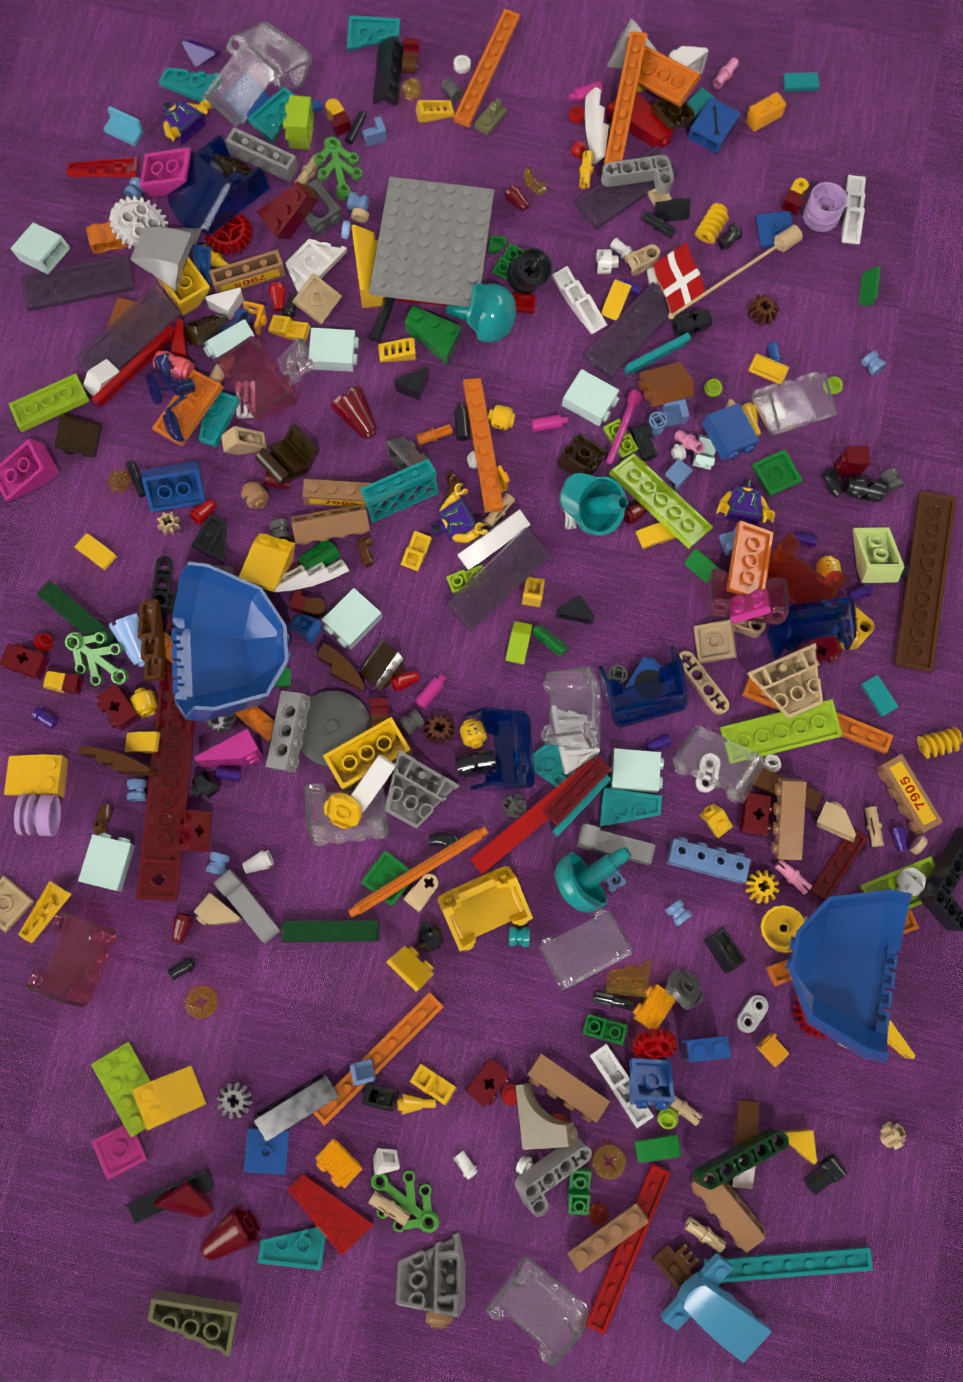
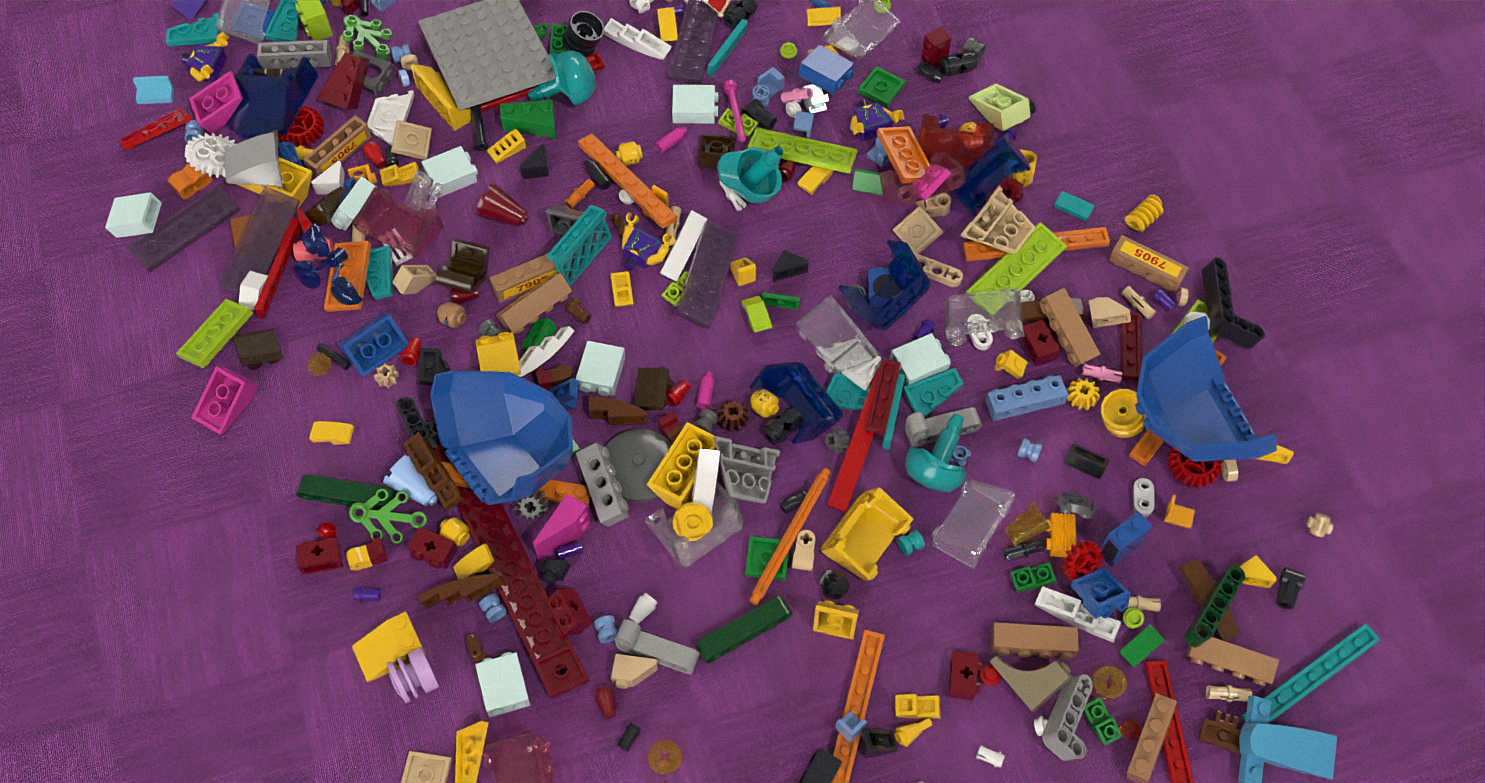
camera: 25 degrees left, 15 degrees down
dark orange brick [637,362,694,407] -> none
reddish brown plate [893,490,957,674] -> none

